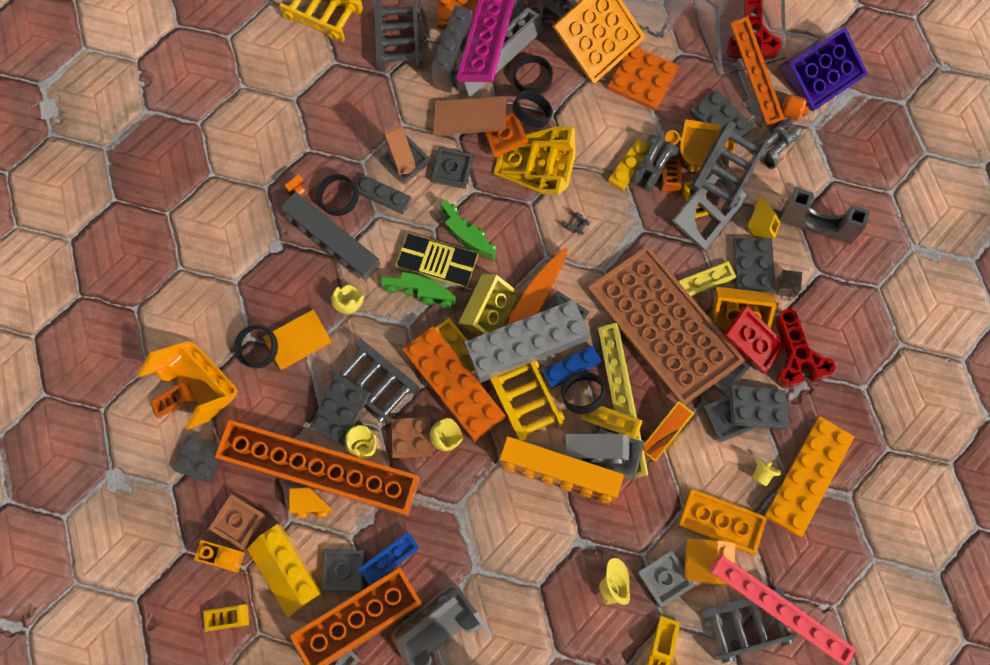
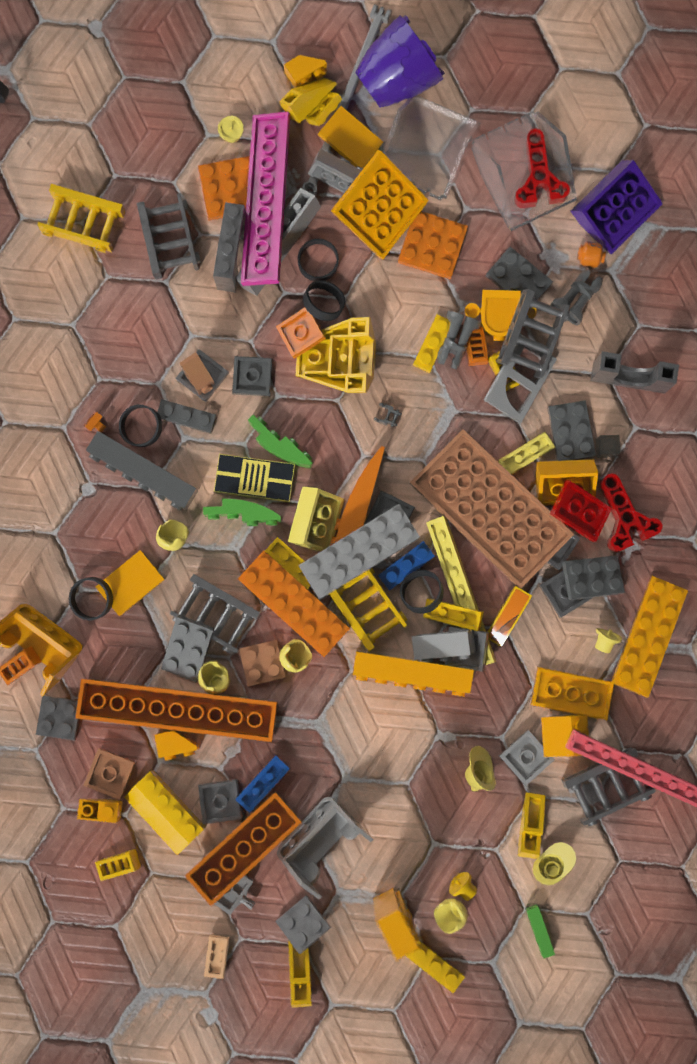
camera: 15 degrees left, 10 degrees up
nougat tile [433,96,507,136] -> none
orange plate [730,16,784,126] -> none
yellow slope [748,195,781,239] -> none

